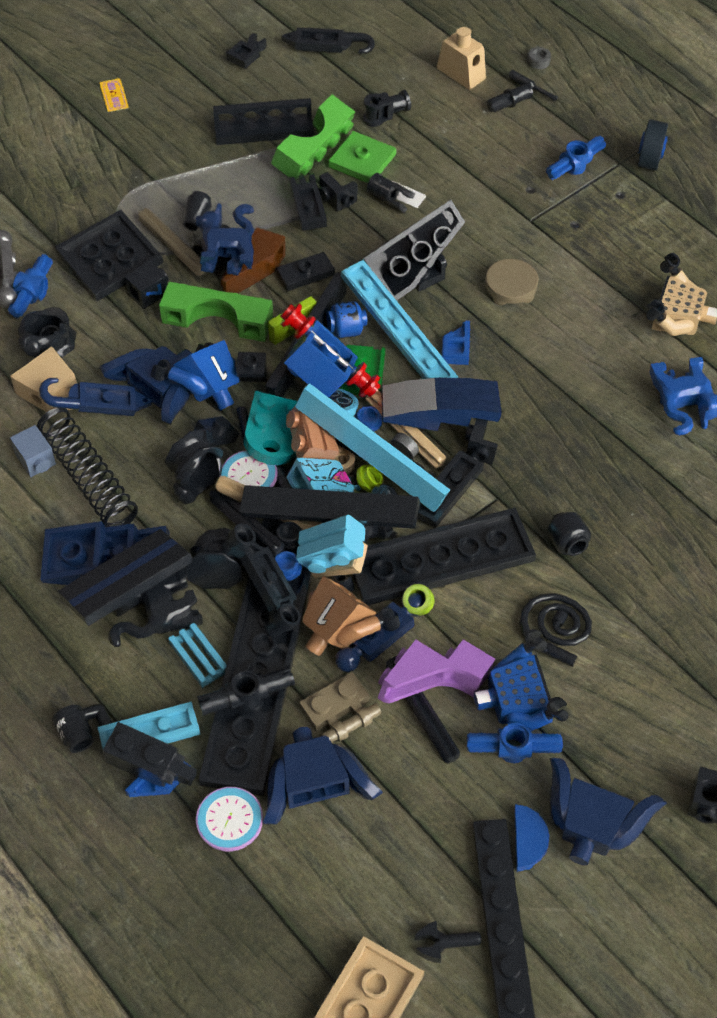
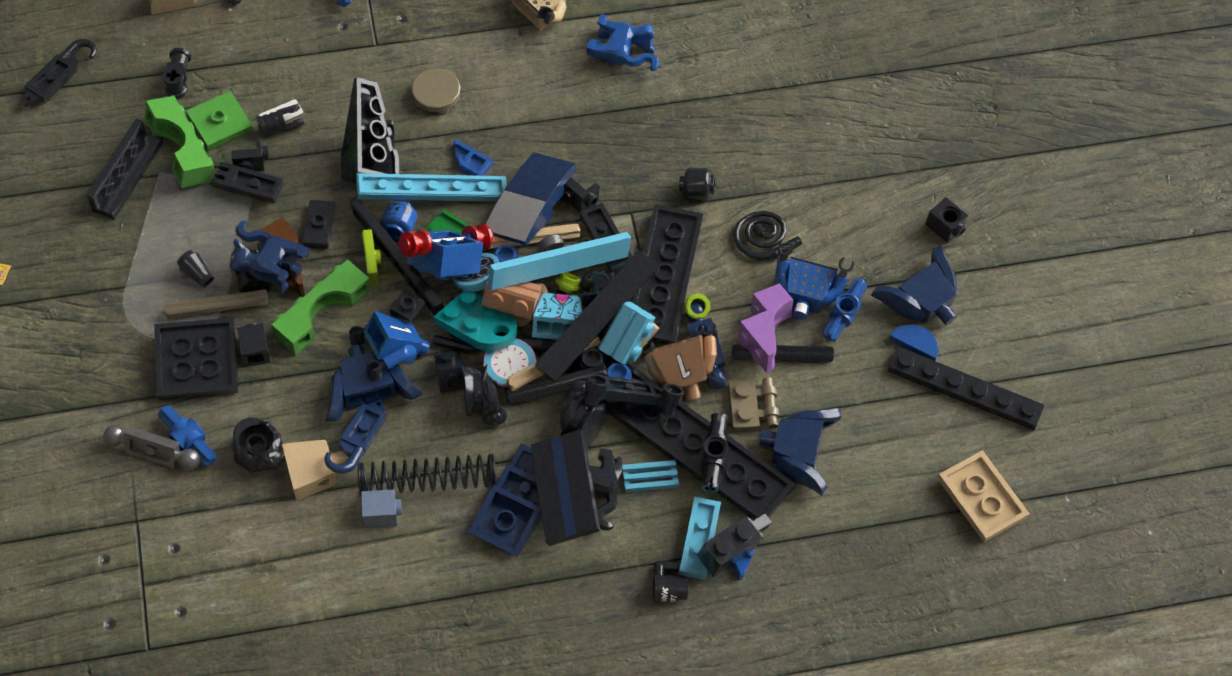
camera: 65 degrees left, 5 degrees up
piece [196,787,263,851] -> none
black plate [226,33,267,69] -> none
black bar [415,921,481,963] -> none

